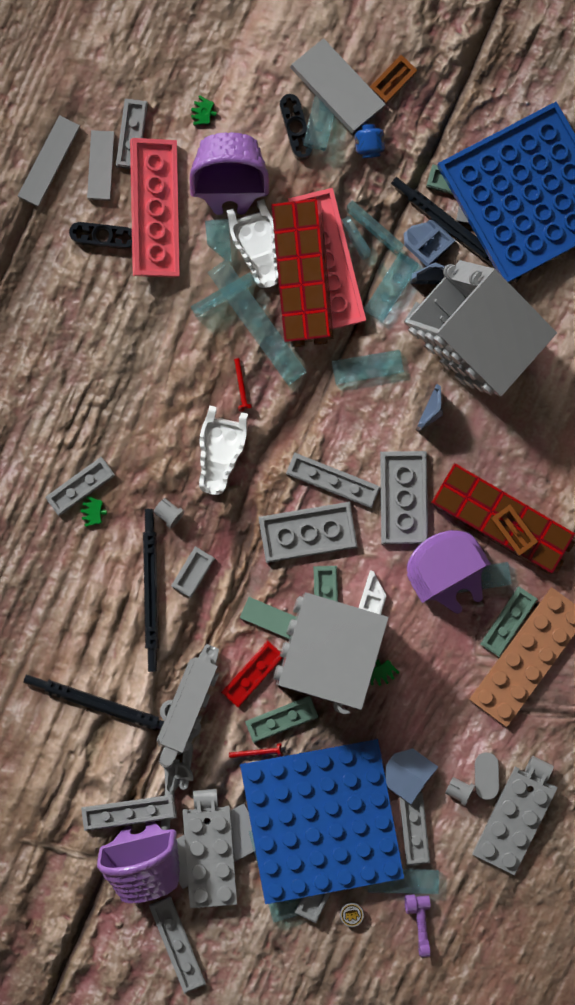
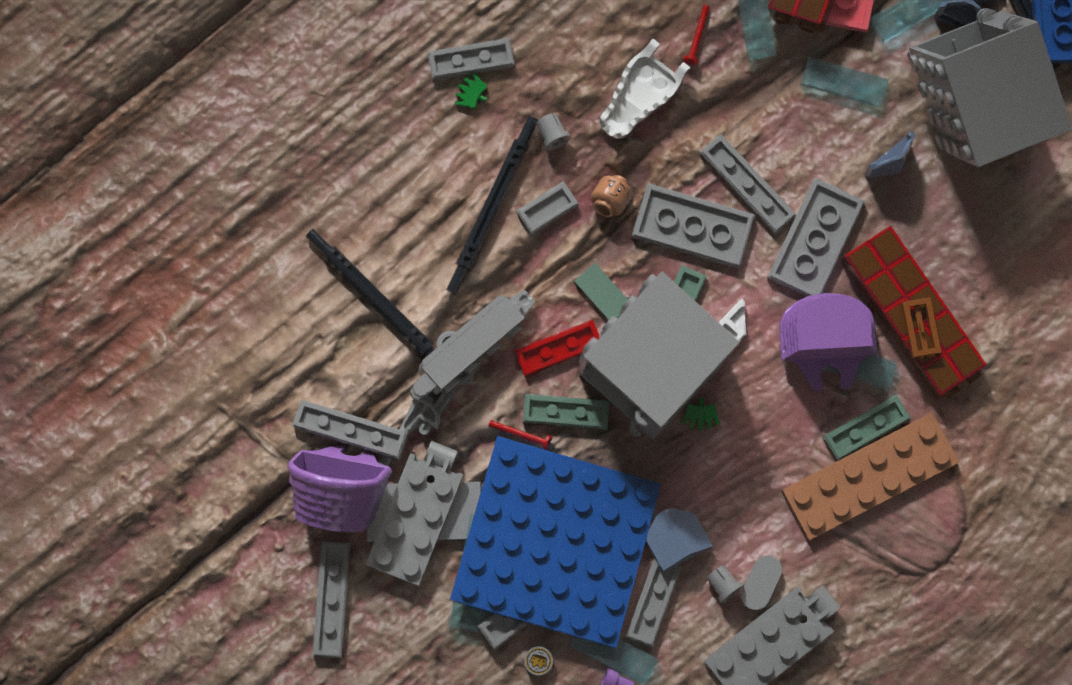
camera: 25 degrees right, 5 degrees down
none -> nougat head [591,175,632,217]

